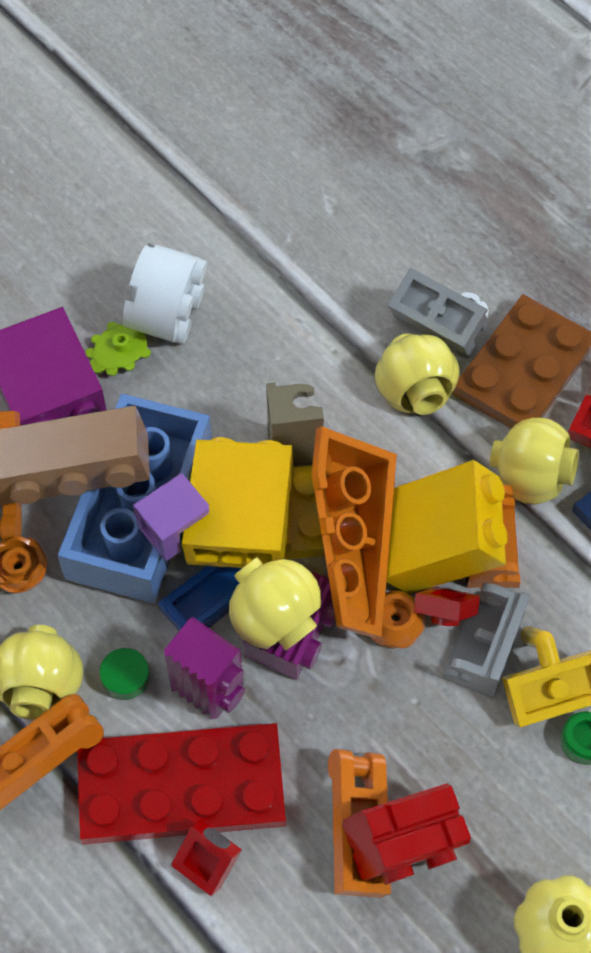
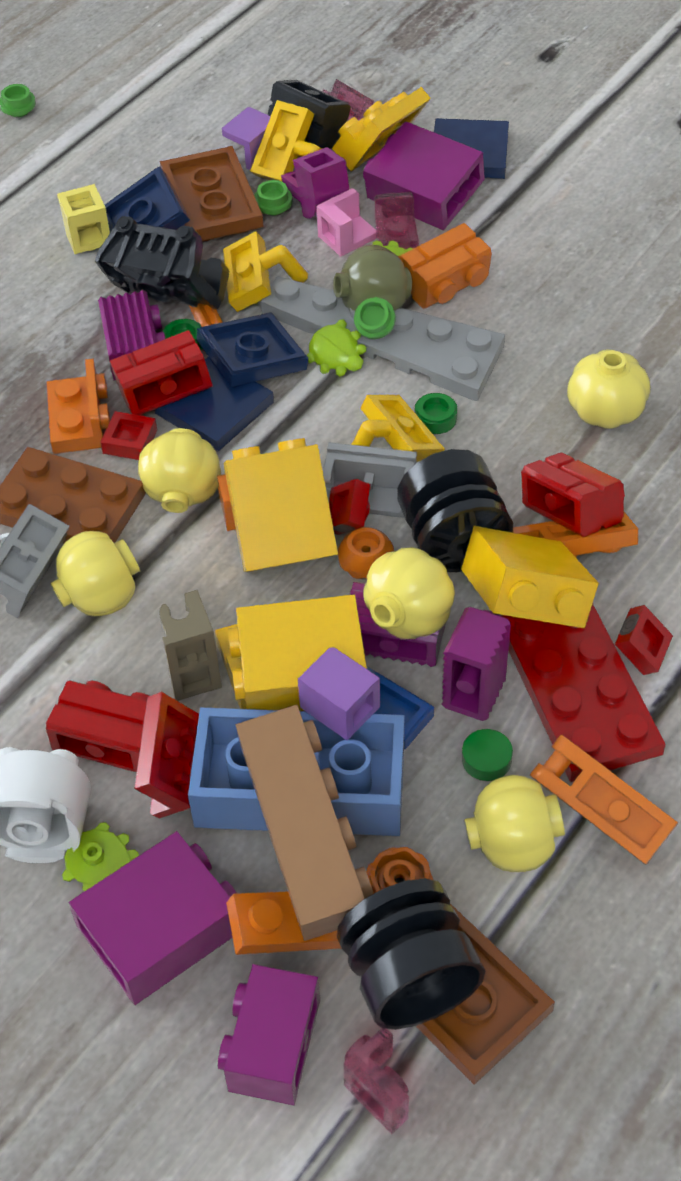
camera: 100 degrees left, 10 degrees down
orange wedge [312,426,397,638] -> none
none -> red brick [45,680,149,772]
none -> red bracket [134,692,199,819]
none -> black wheel [397,449,514,573]
none -> yellow brick [461,526,599,628]

